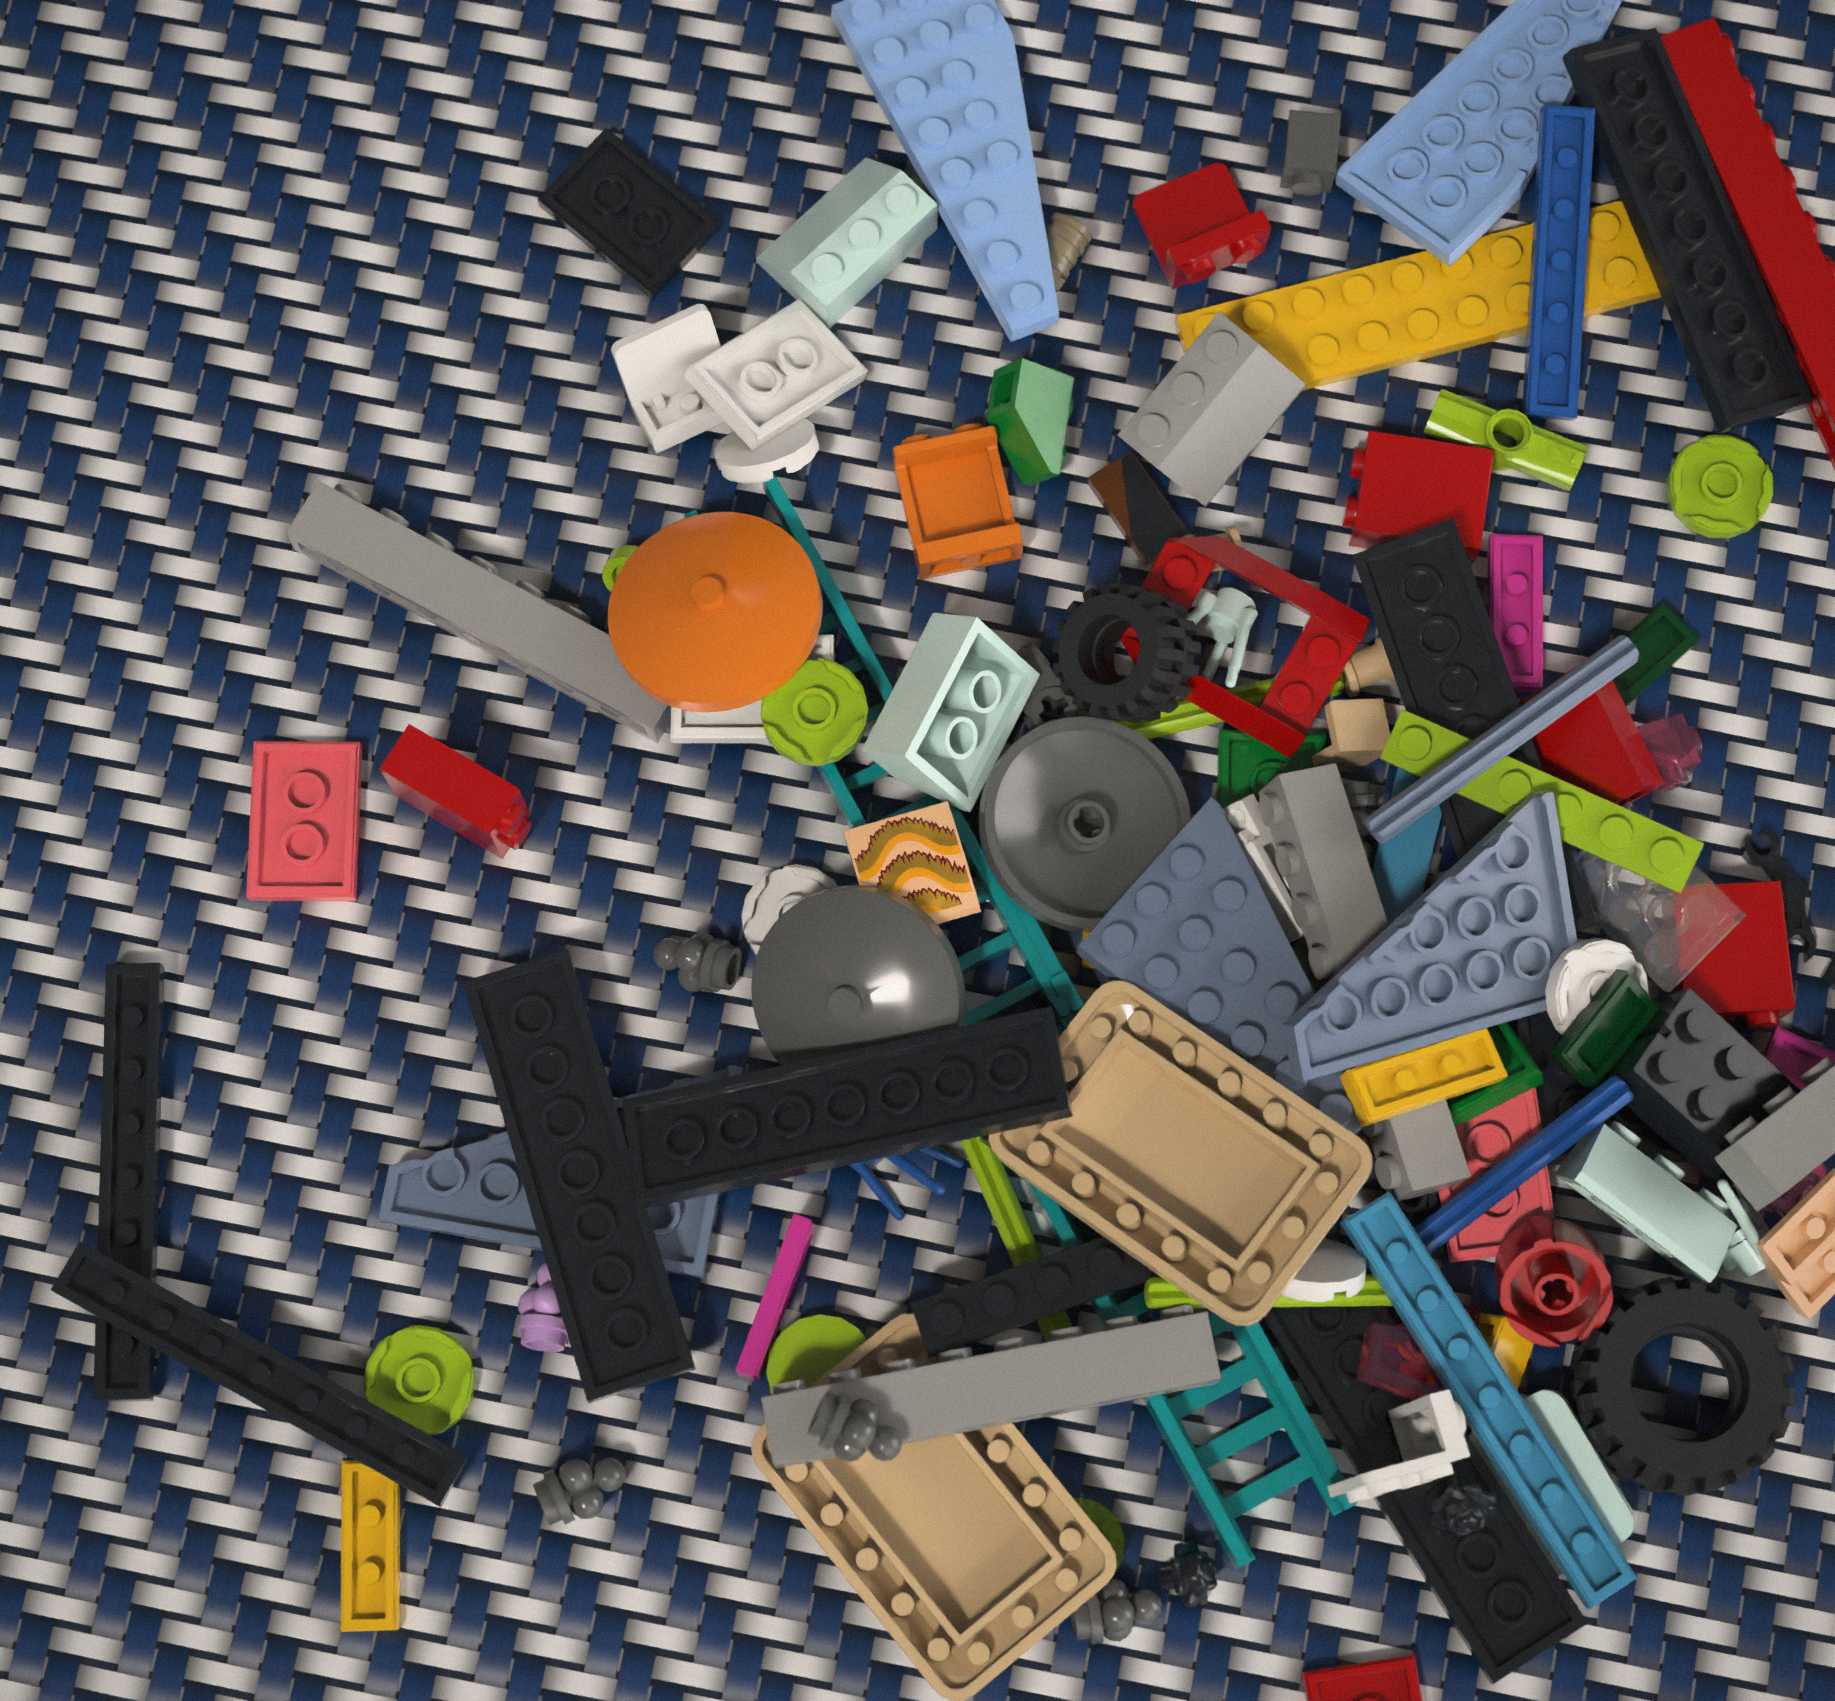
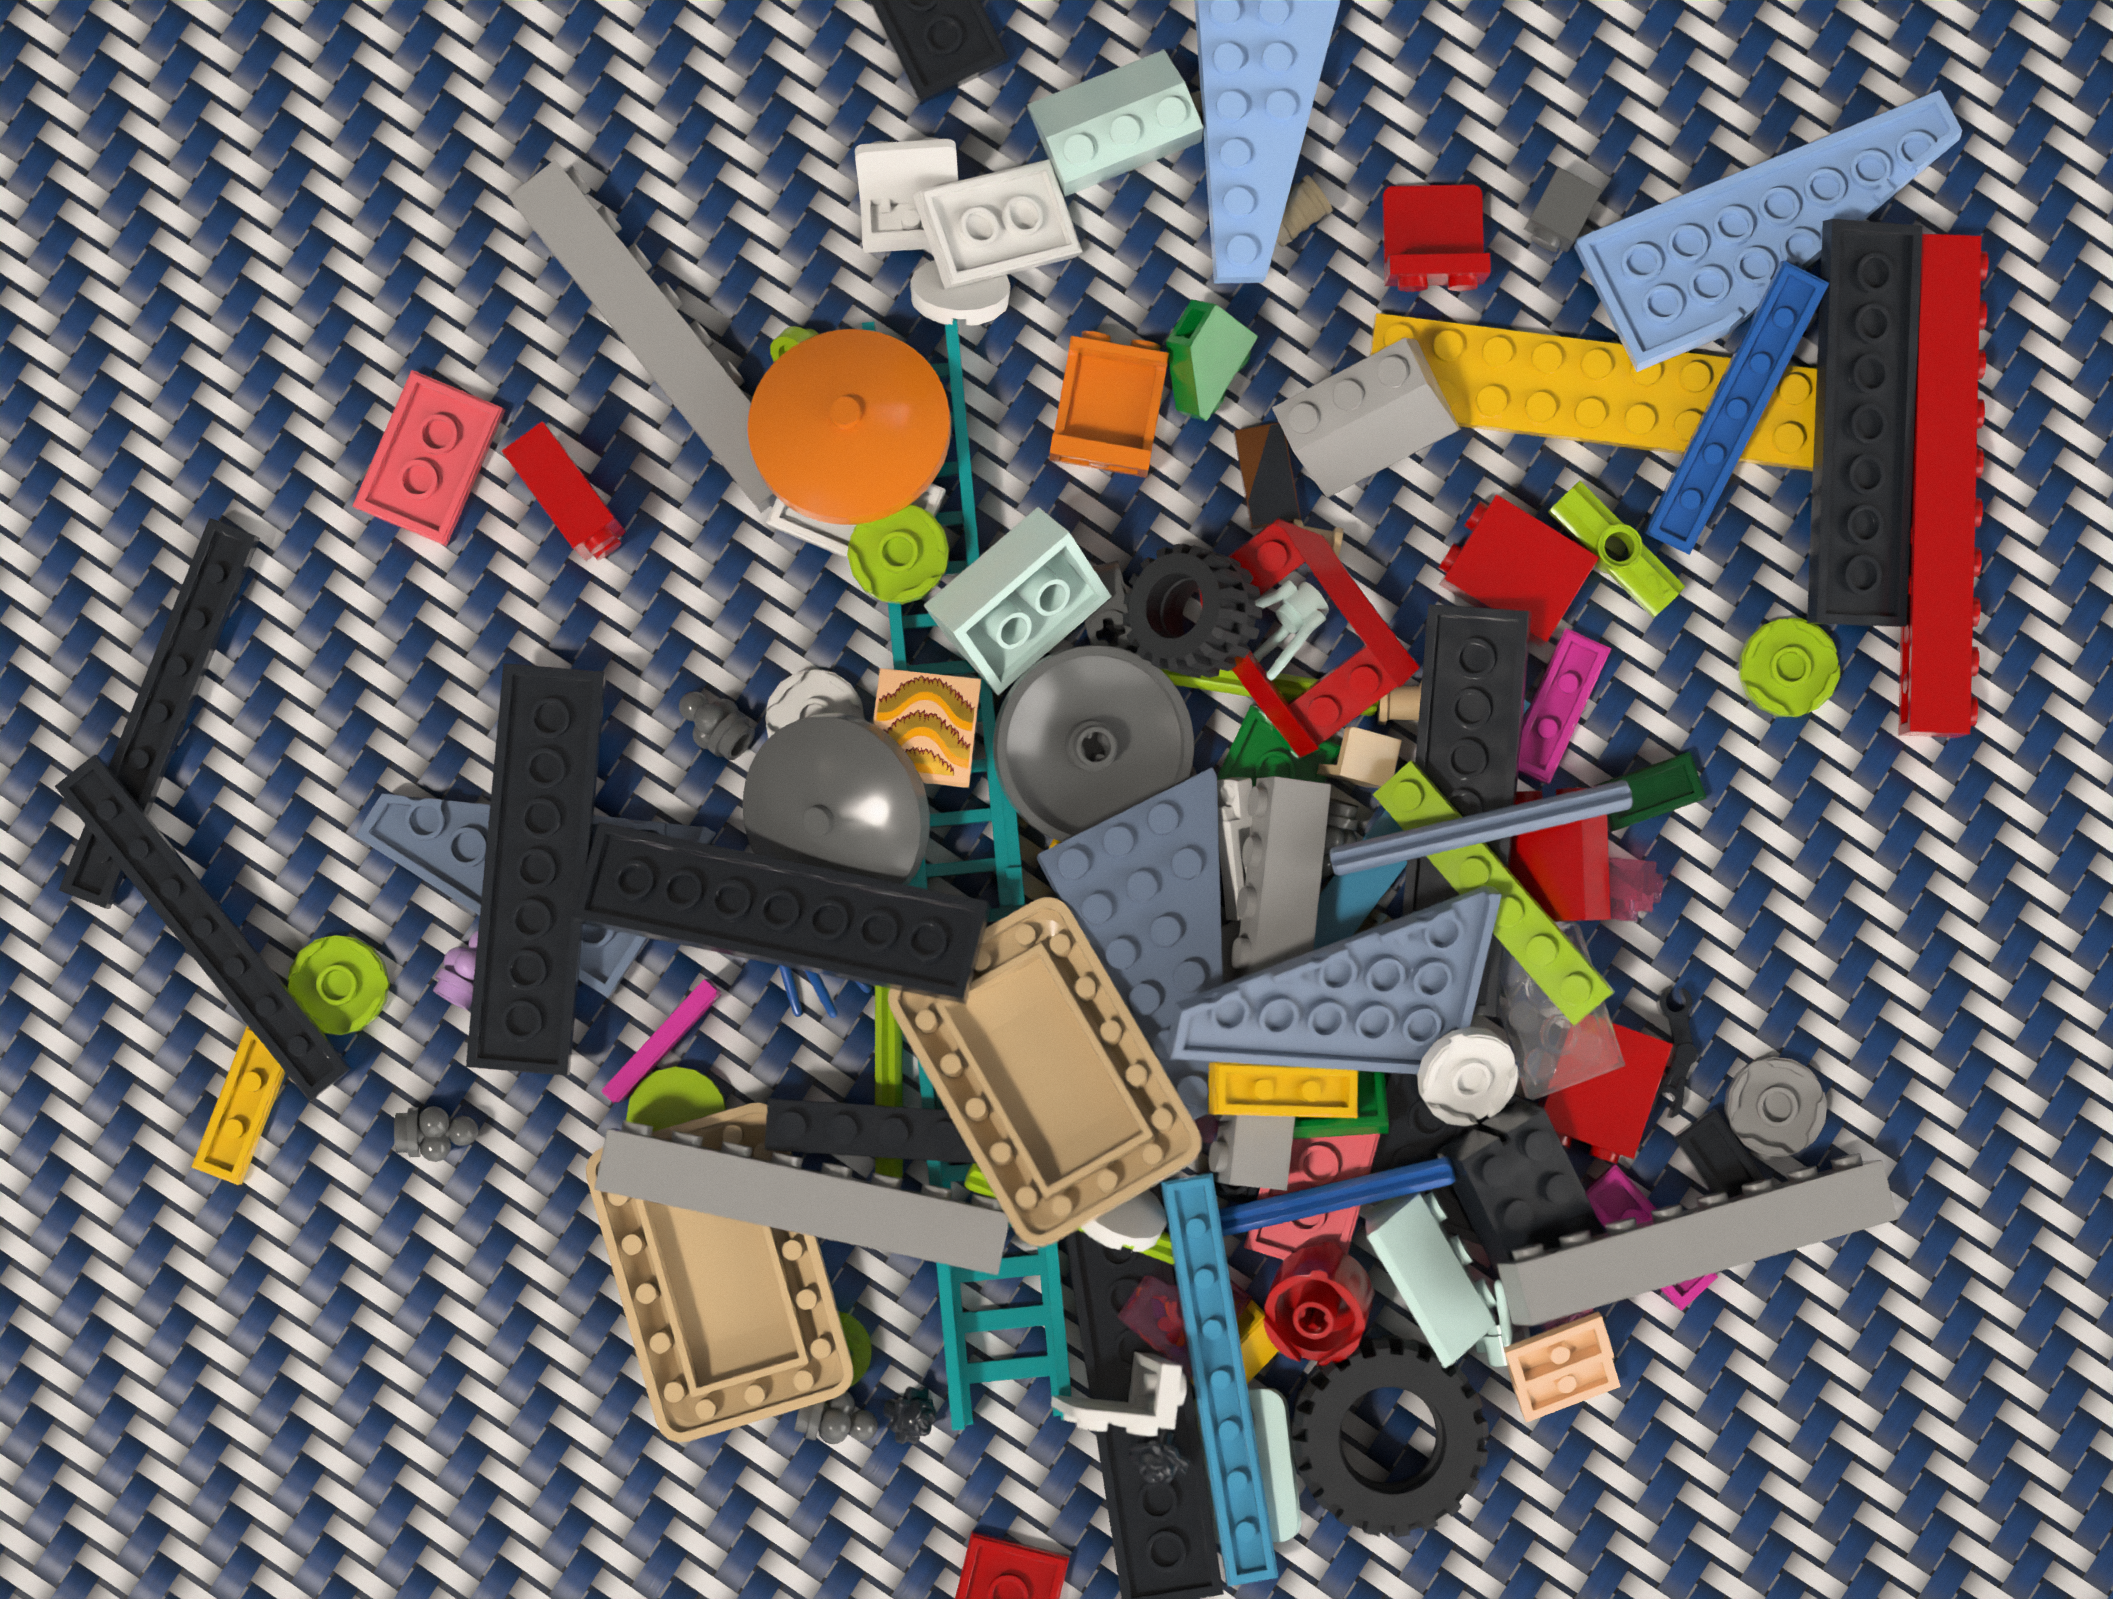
camera: 20 degrees right, 10 degrees up
dark grey piece [808,1392,903,1462] -> none
dark green tile [1551,969,1660,1090] -> none

